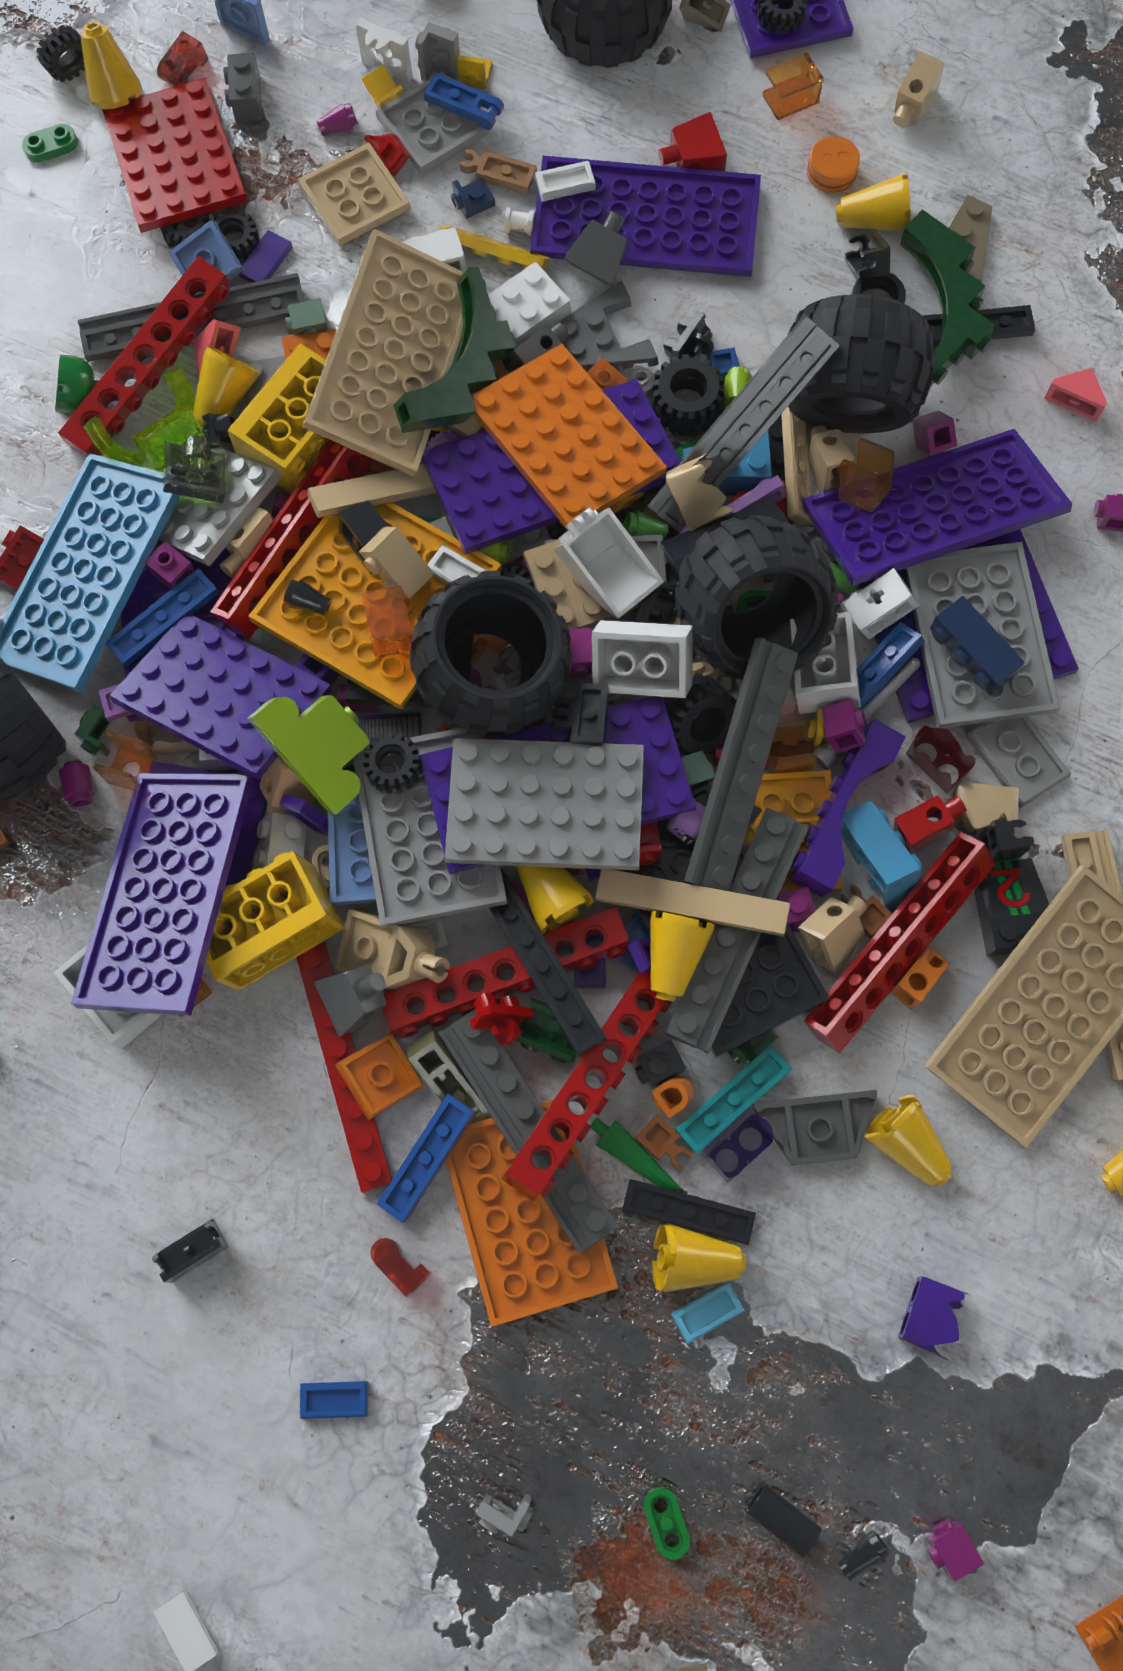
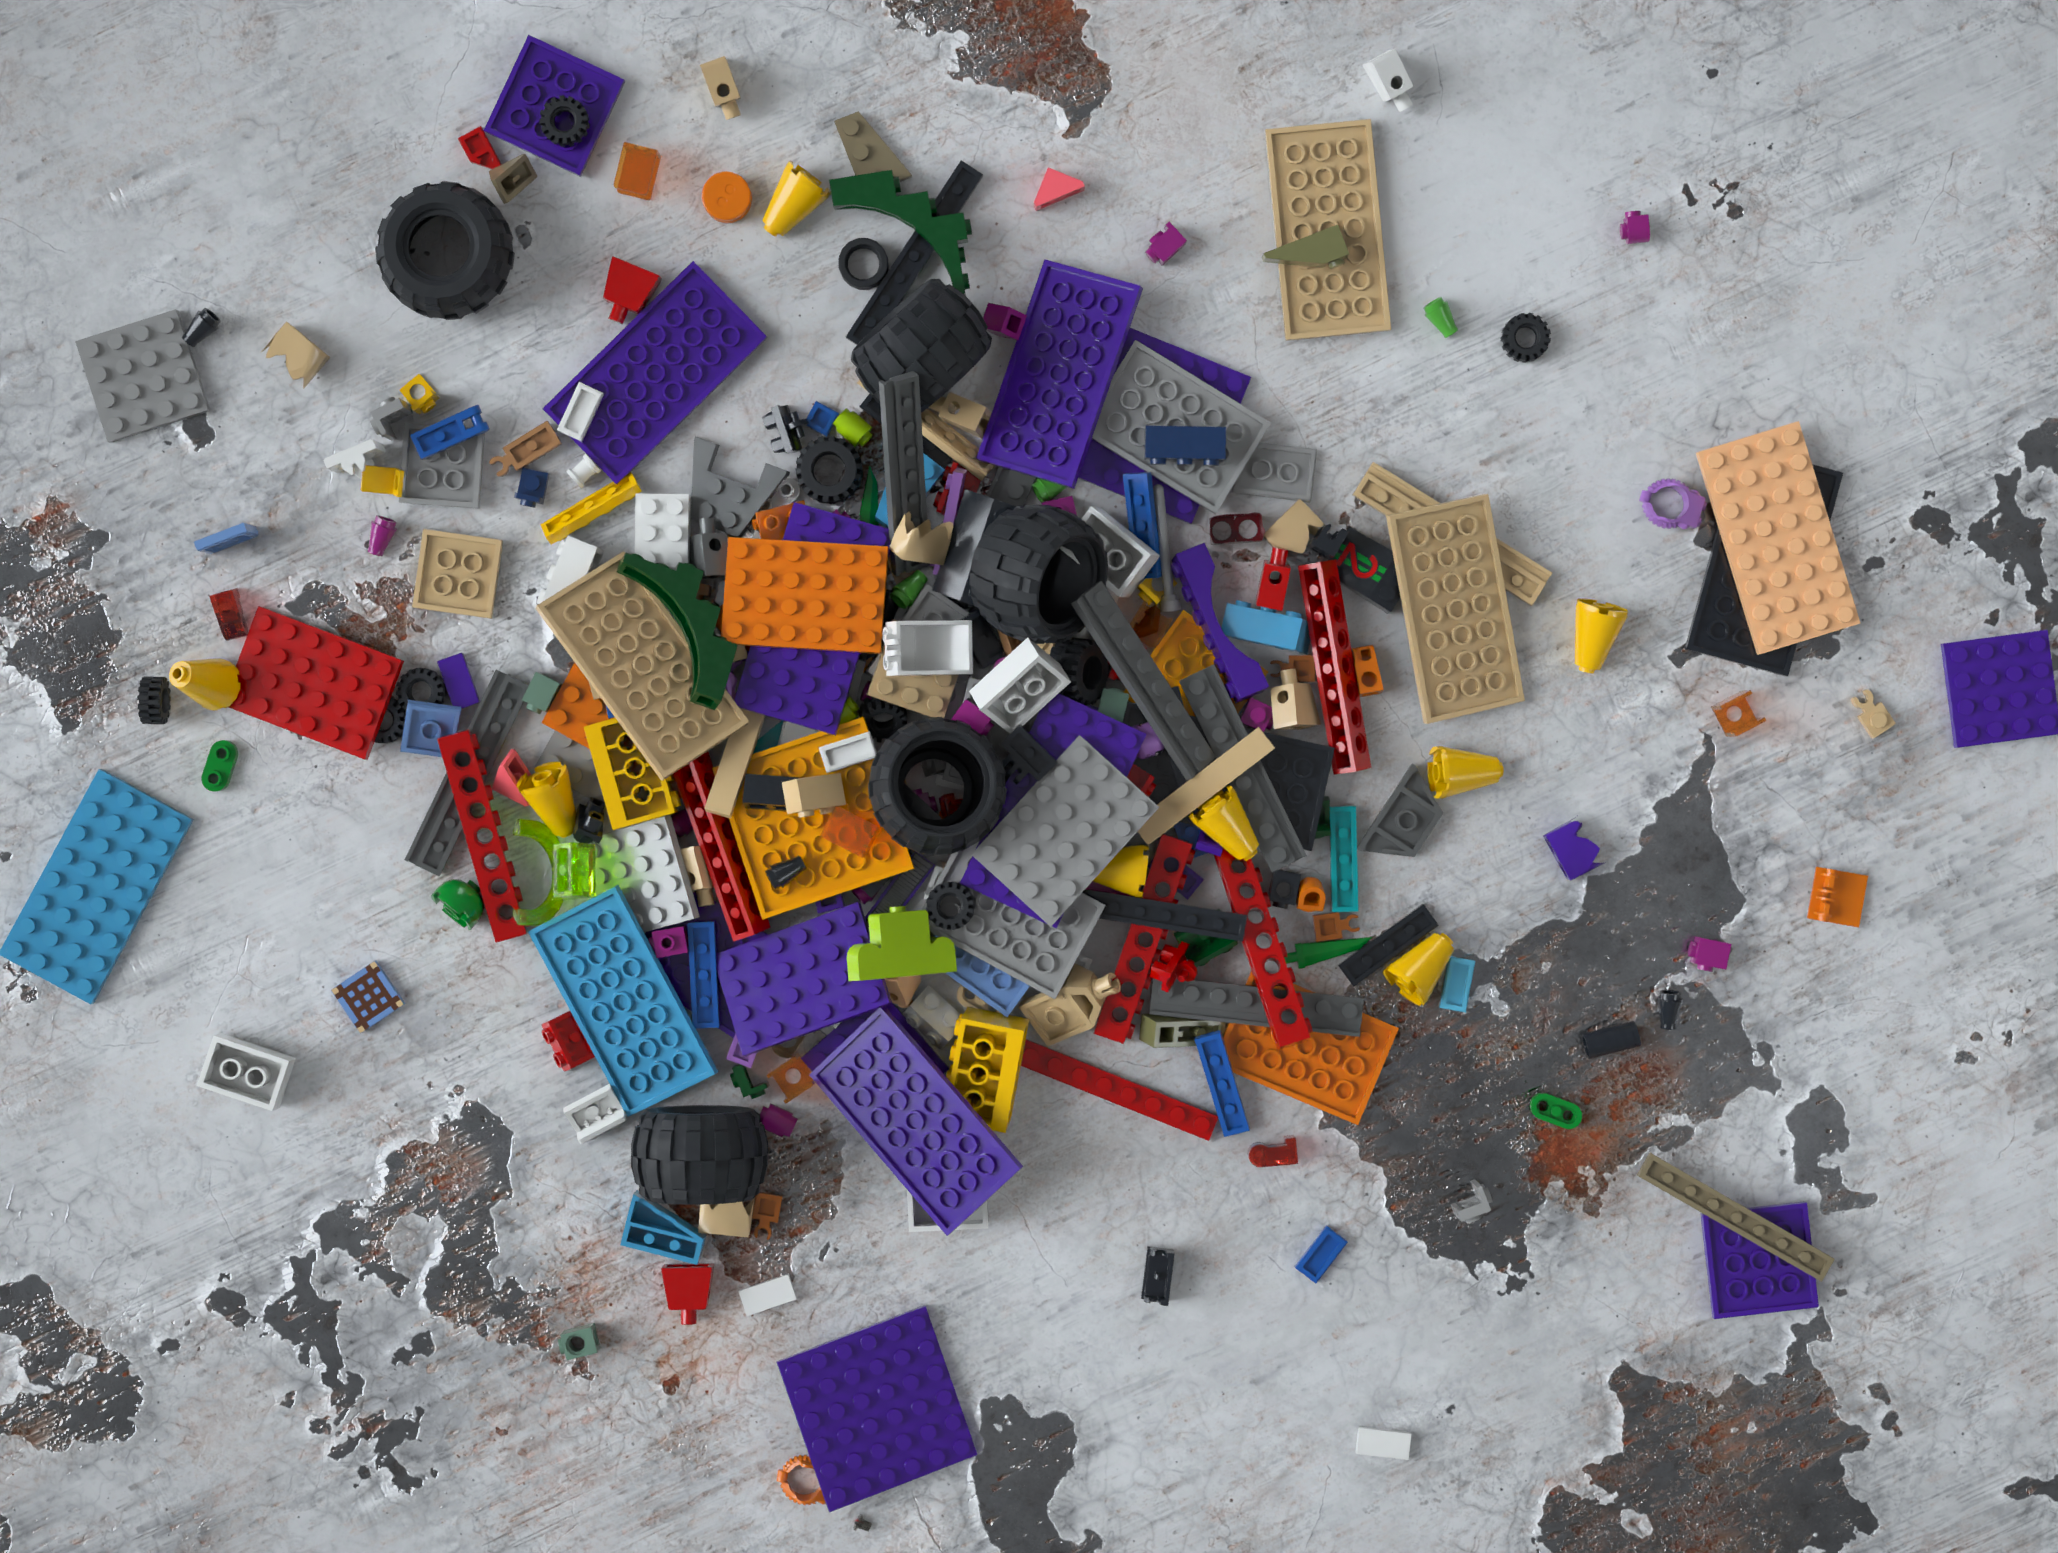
camera: 50 degrees left, 15 degrees up
clear smoke plate [163,436,226,503] -> none
dark grey brick [223,52,263,122] -> none
dark purple tile [279,794,328,836] -> none
dark grey torso [314,964,386,1037] -> none
orange tile [335,1032,424,1120] -> none
red tile [364,134,411,176] -> none
dark grey torso [564,211,627,287] -> none
dark purple piece [705,1114,774,1183] -> none
magenta brick [821,699,867,754] -> none
clear orange piece [839,438,895,513] -> none
white brick [843,568,920,640] -> none
black hinge [845,229,890,279] -> none

